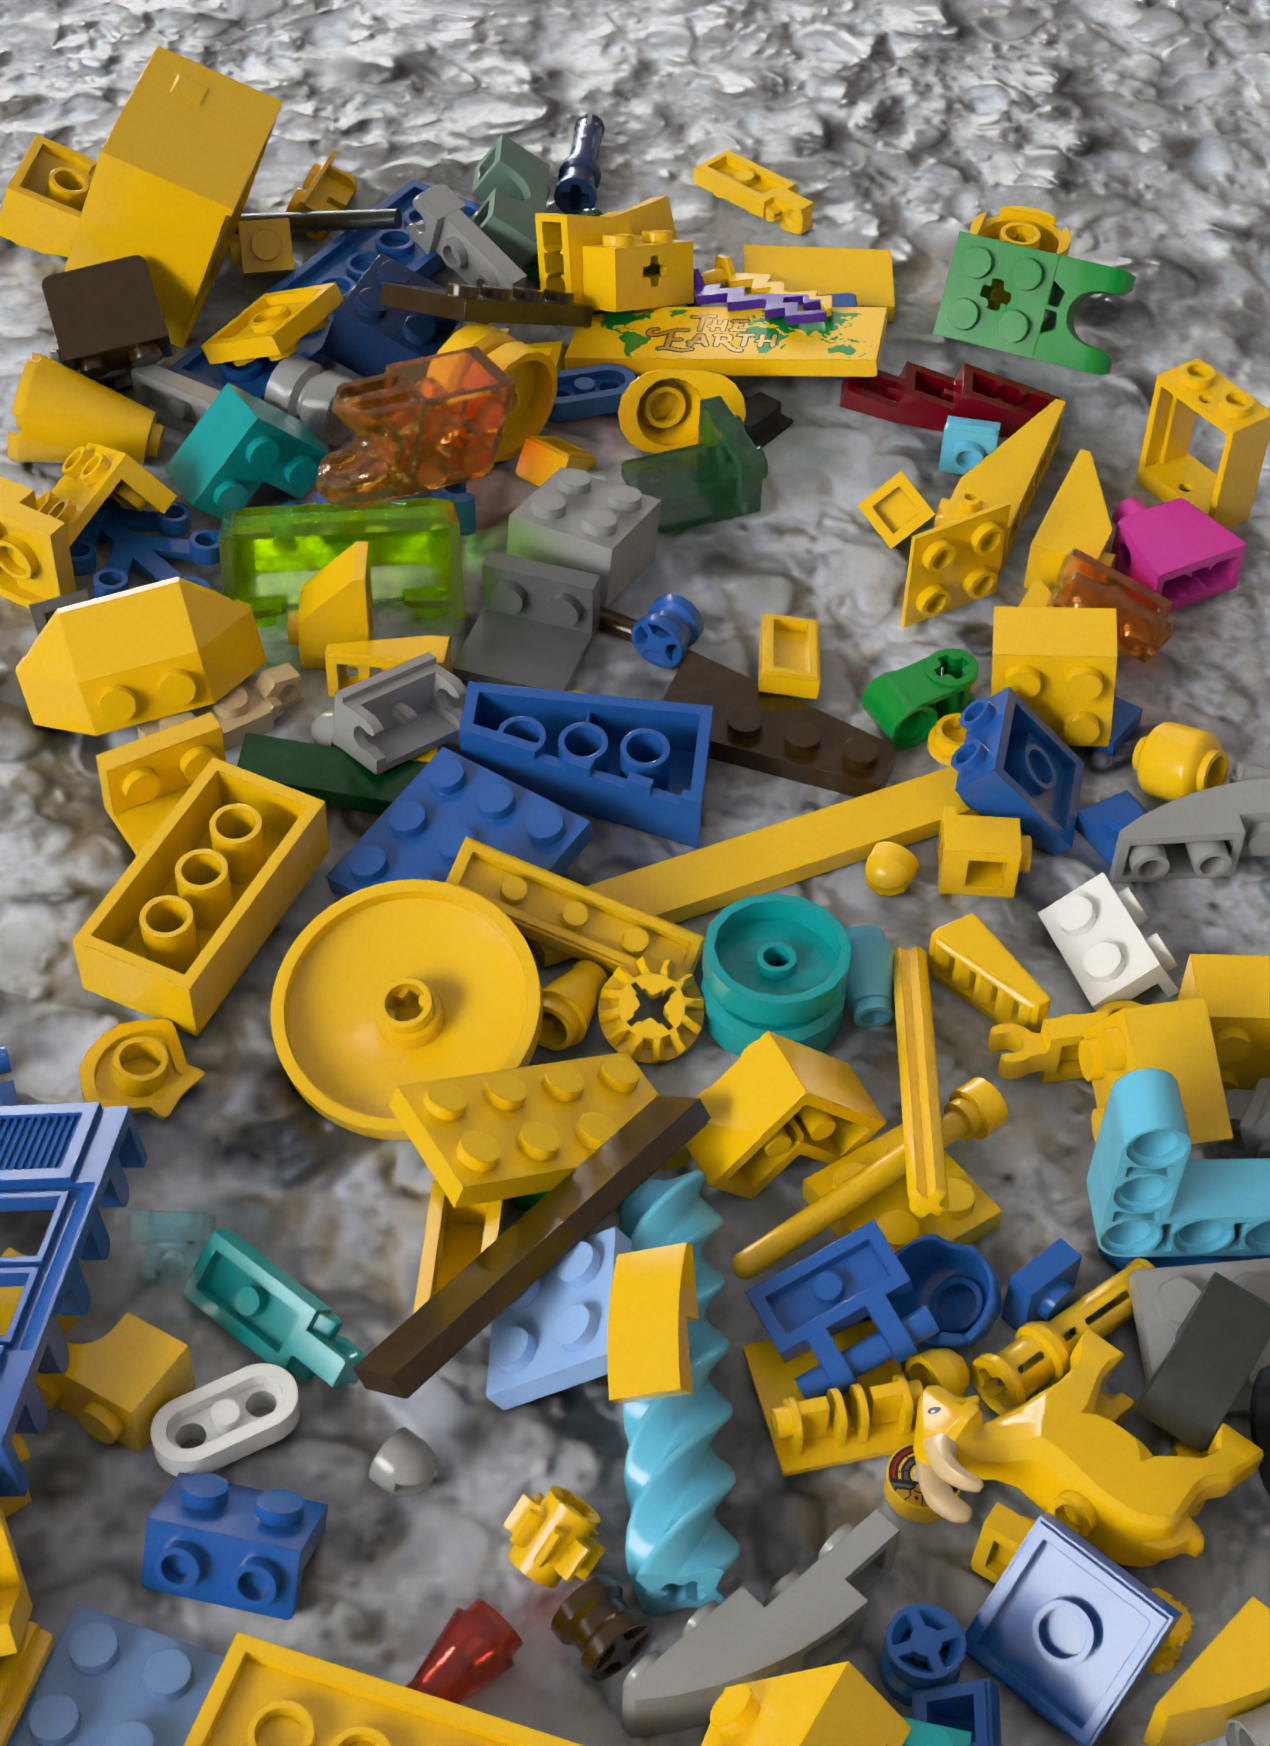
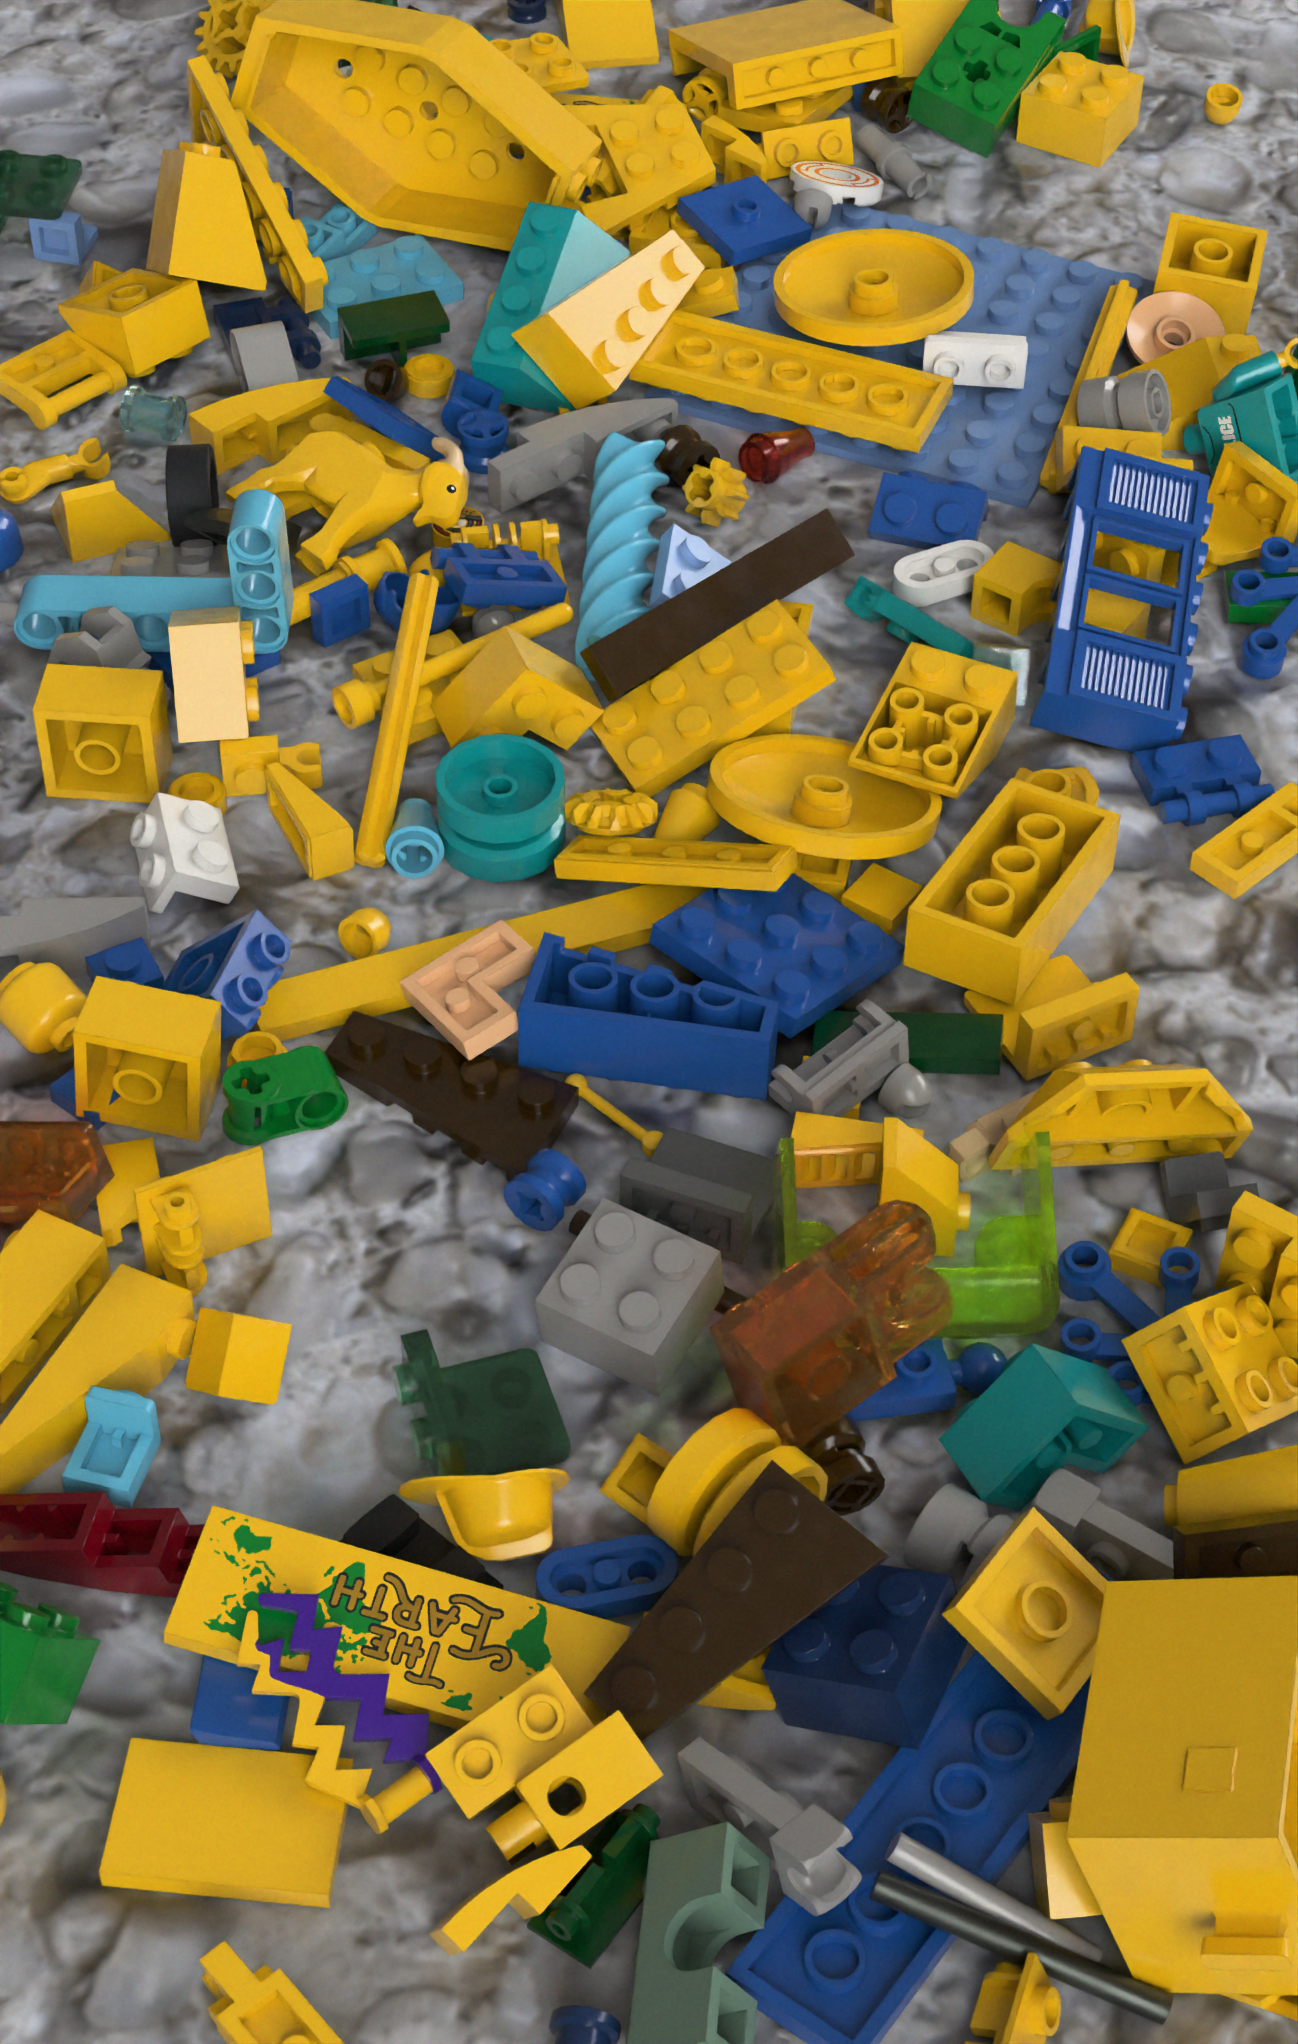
camera: 175 degrees left, 0 degrees up
yellow slope [607,1242,699,1404] -> none
yellow tile [758,613,821,699] -> none
yellow brick [937,805,1032,898] -> none
none -> light nougat plate [400,919,536,1061]
none -> yellow slope [848,641,1018,799]
none -> light grey bar [885,1832,1103,1963]

